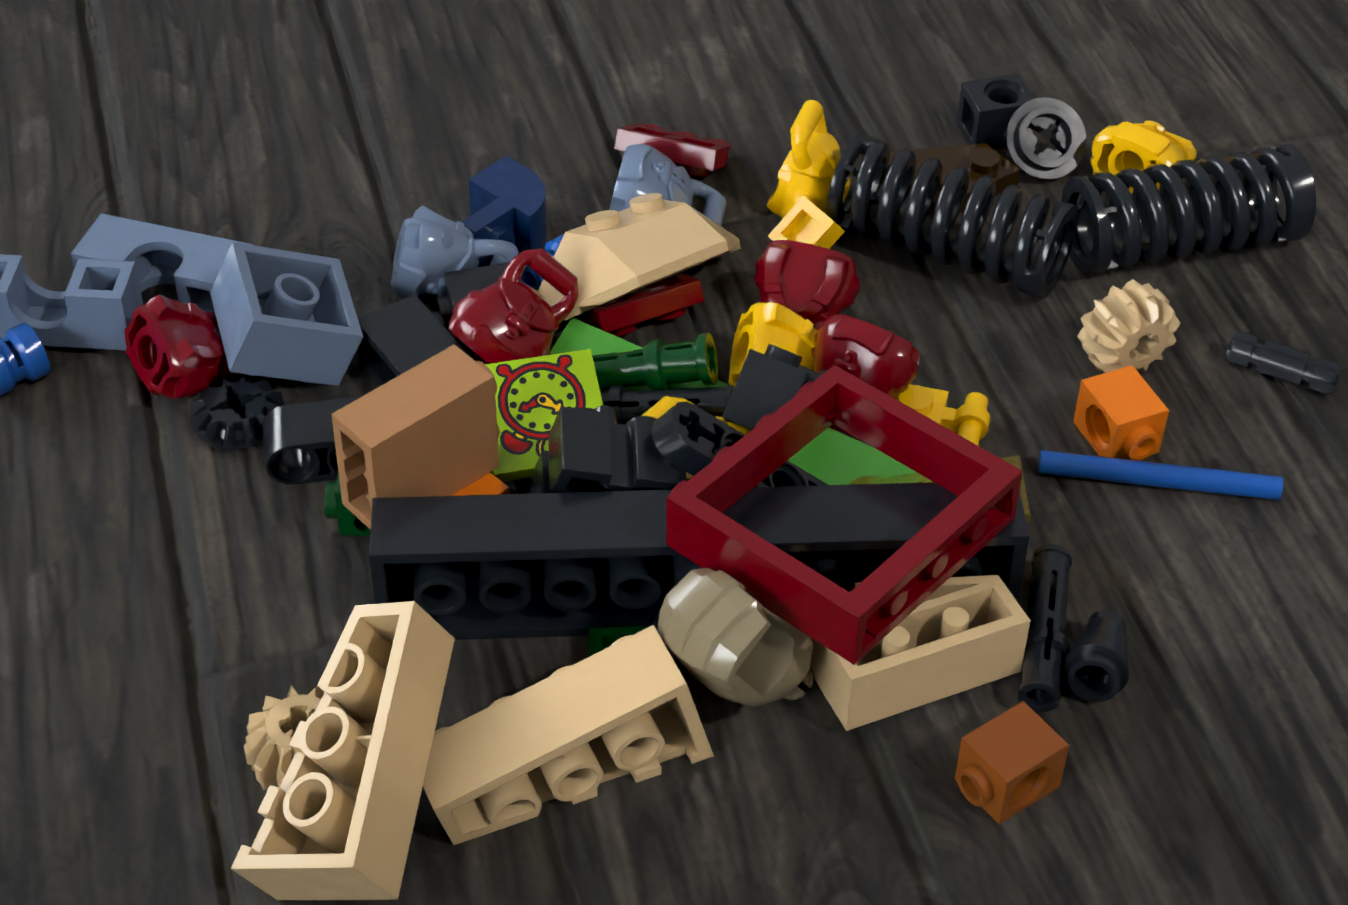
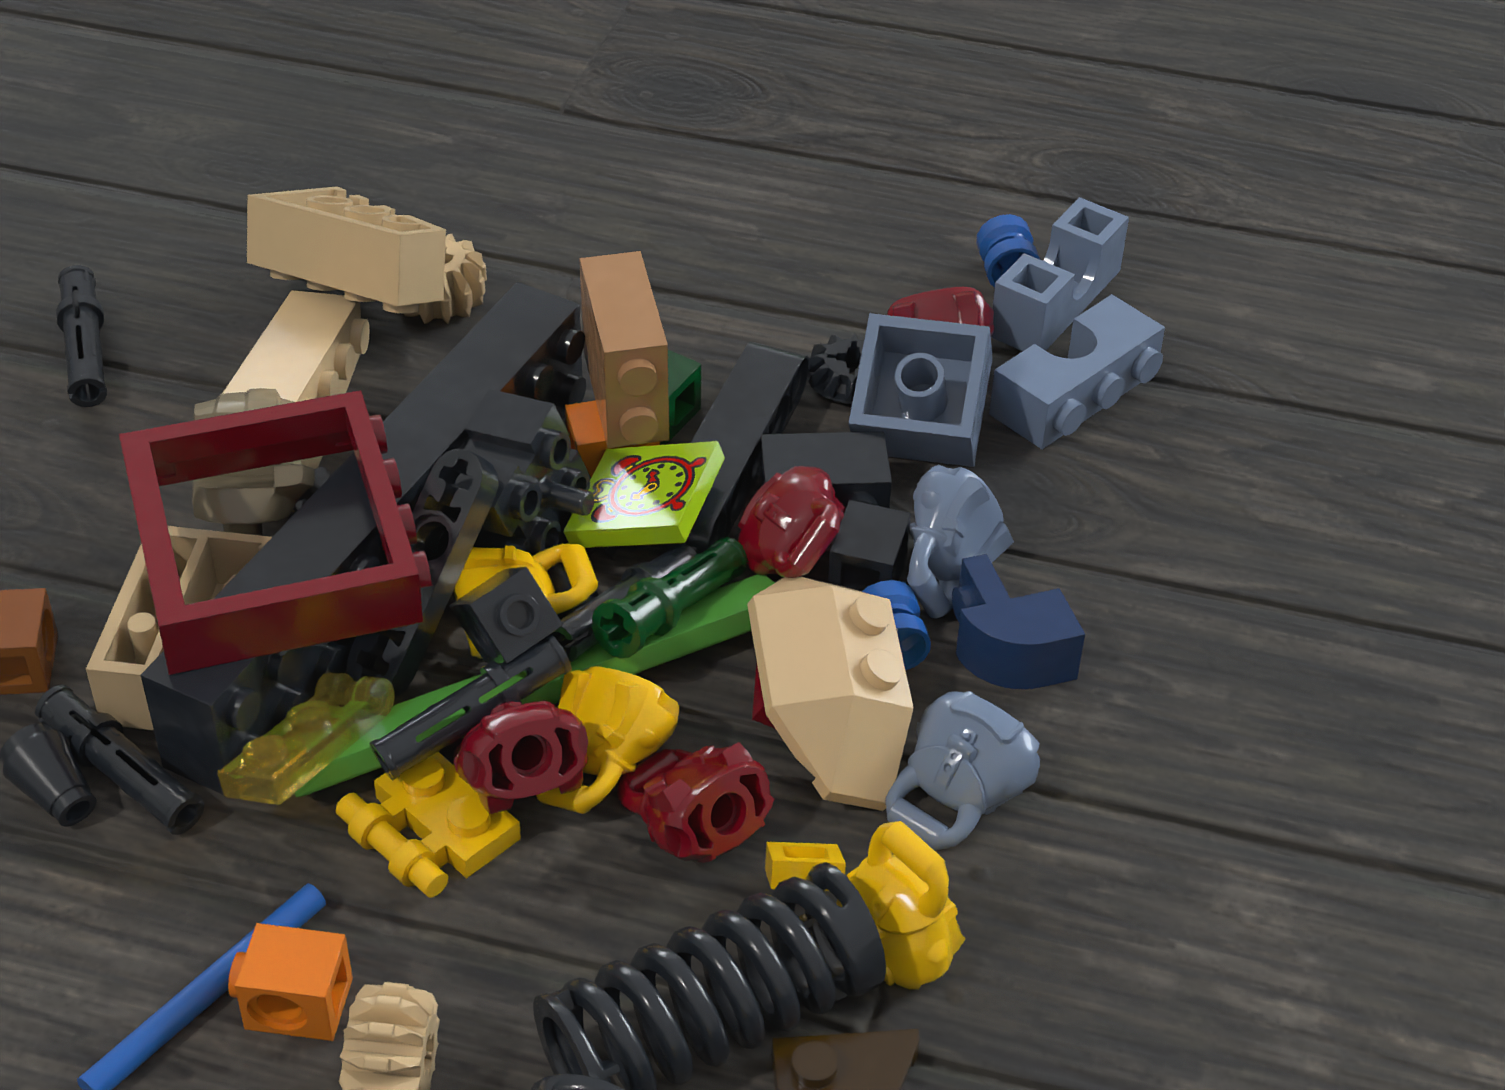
camera: 120 degrees right, 0 degrees up
dark red plate [614,123,731,177] -> none

